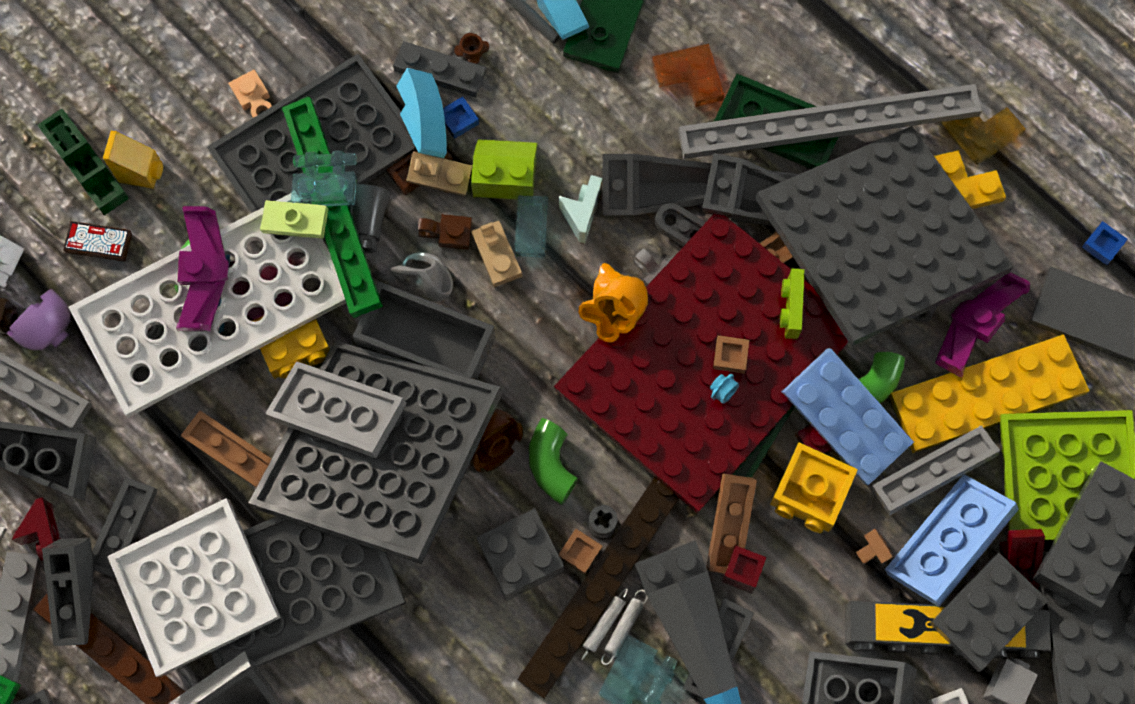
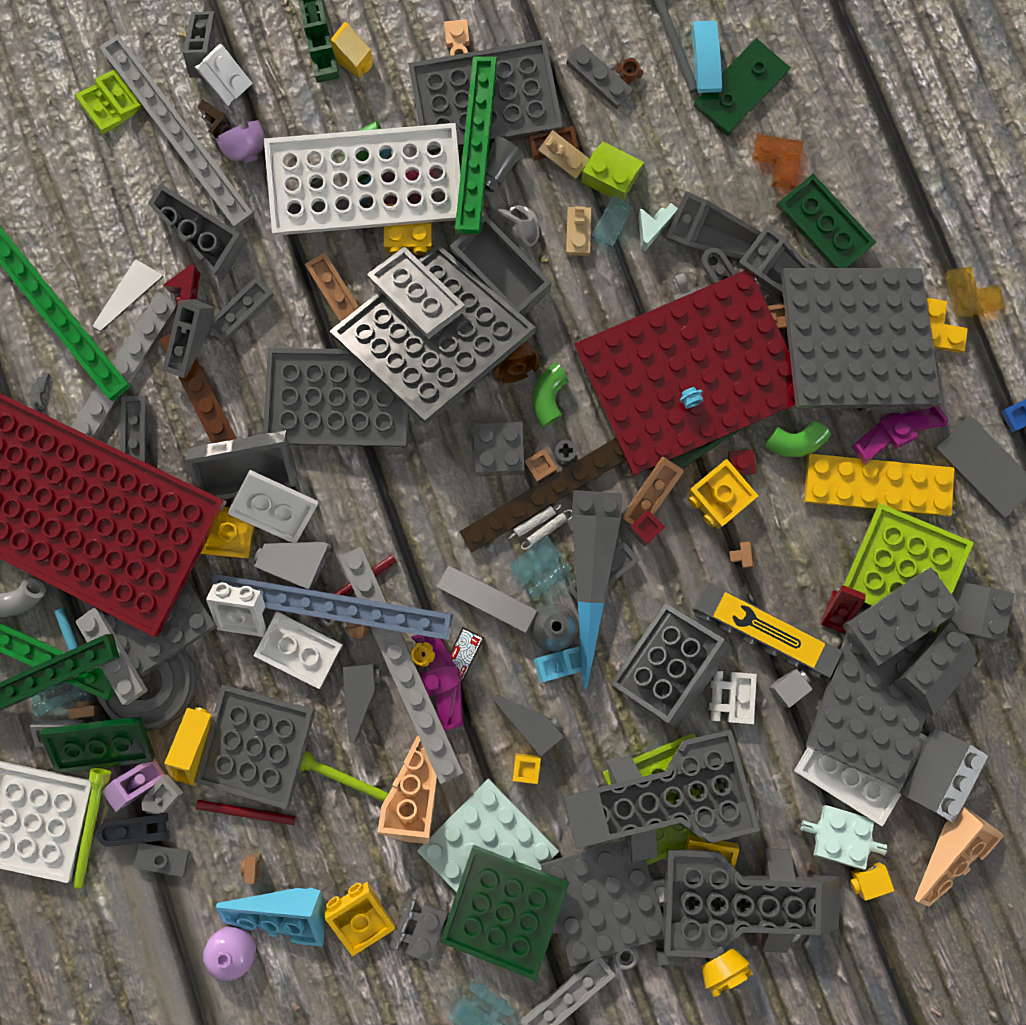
camera: 25 degrees right, 10 degrees up
tile [63,221,132,262] -> none
white plate [107,498,281,677] -> none
magenta plate [176,206,229,331] -> none
yellowish green plate [260,200,329,239] -> none
clear light blue plate [291,150,357,206] -> none
medium azure slope [396,68,447,158] -> none
reddish brown plate [418,214,472,250] -> none
blue plate [443,96,479,139] -> none
light orange animal [578,263,648,343] -> none
light grey plate [678,84,982,159] -> none
medium nougat plate [713,335,749,374] -> none
lime plate [780,268,804,339] -> none
light blue plate [781,348,914,485] -> none
light grey plate [872,425,1000,516] -> none
light blue plate [885,474,1019,607] -> none
dark grey plate [929,553,1049,672] -> none

